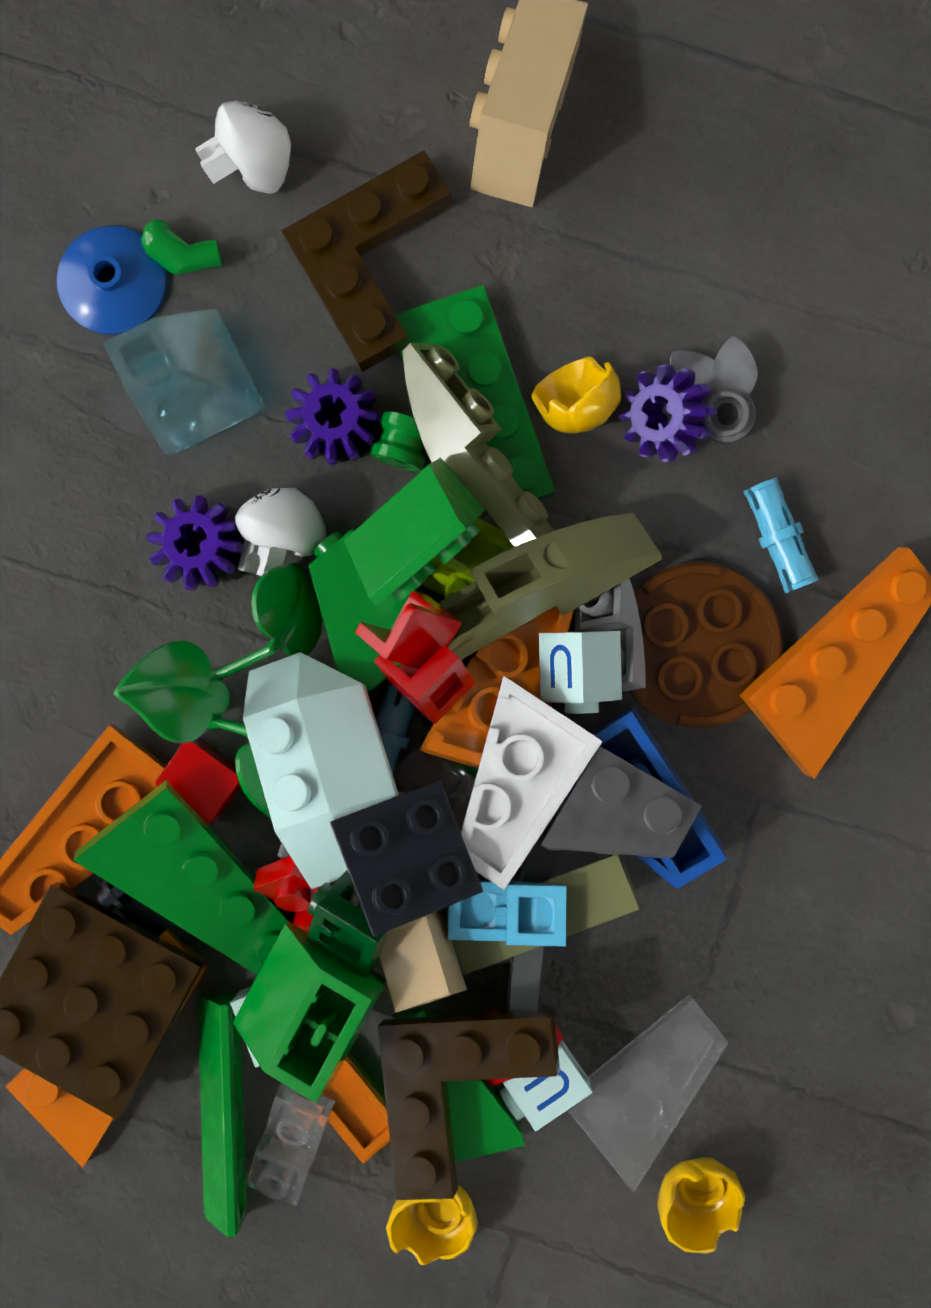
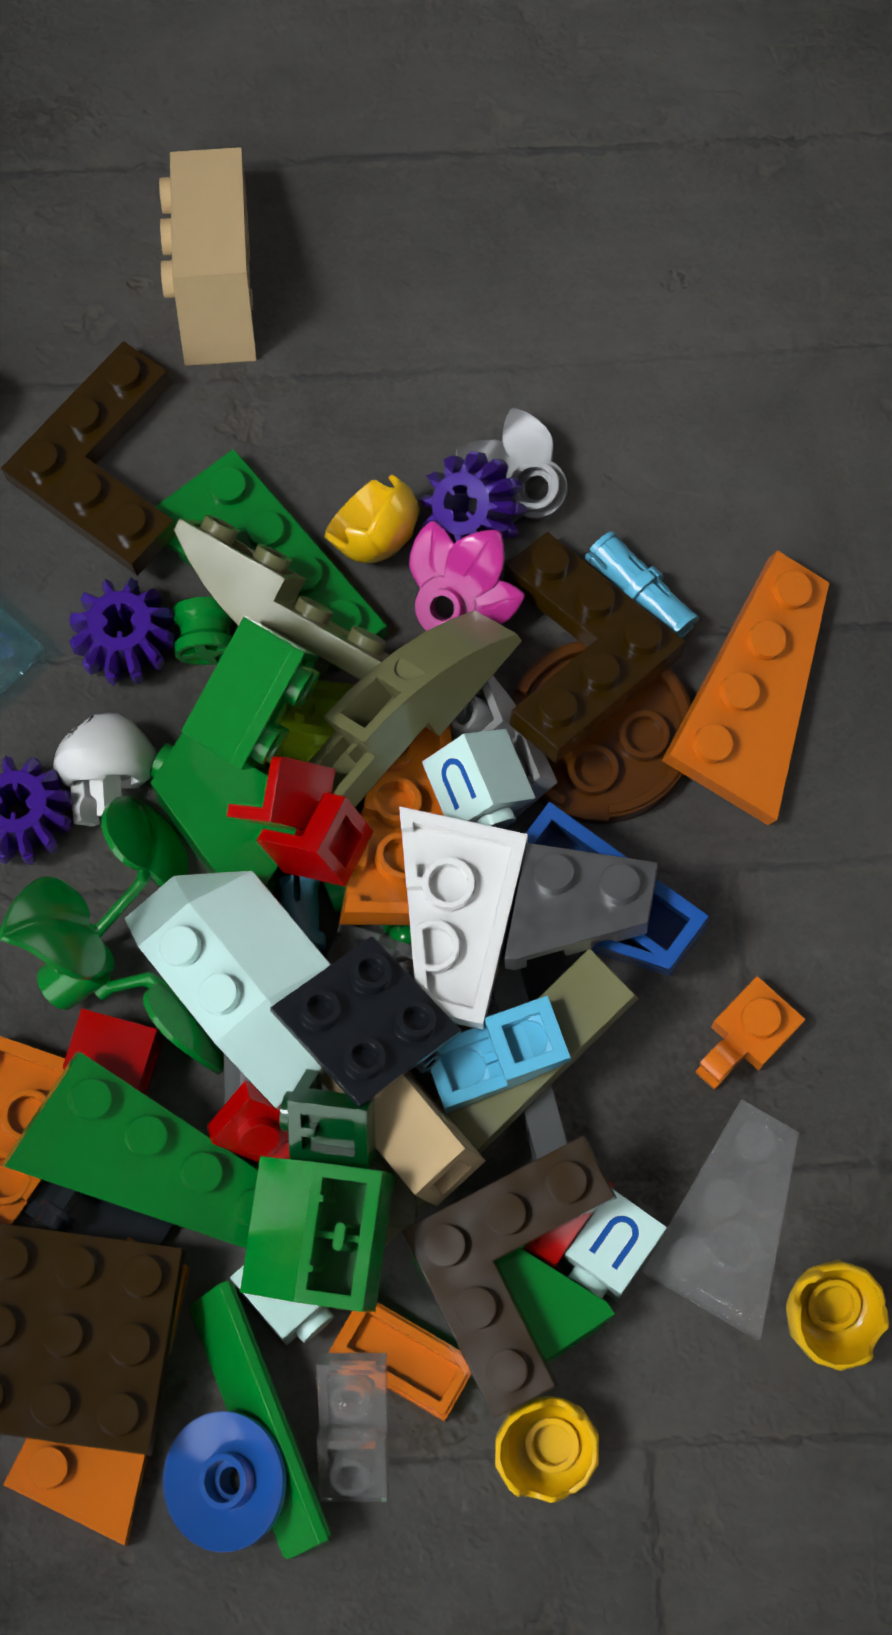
camera: 20 degrees left, 15 degrees down
none -> blue dish [163,1411,287,1552]
none -> dark pink plate [409,521,525,631]
none -> dark brown plate [503,531,686,763]
none -> orange plate [695,976,806,1090]

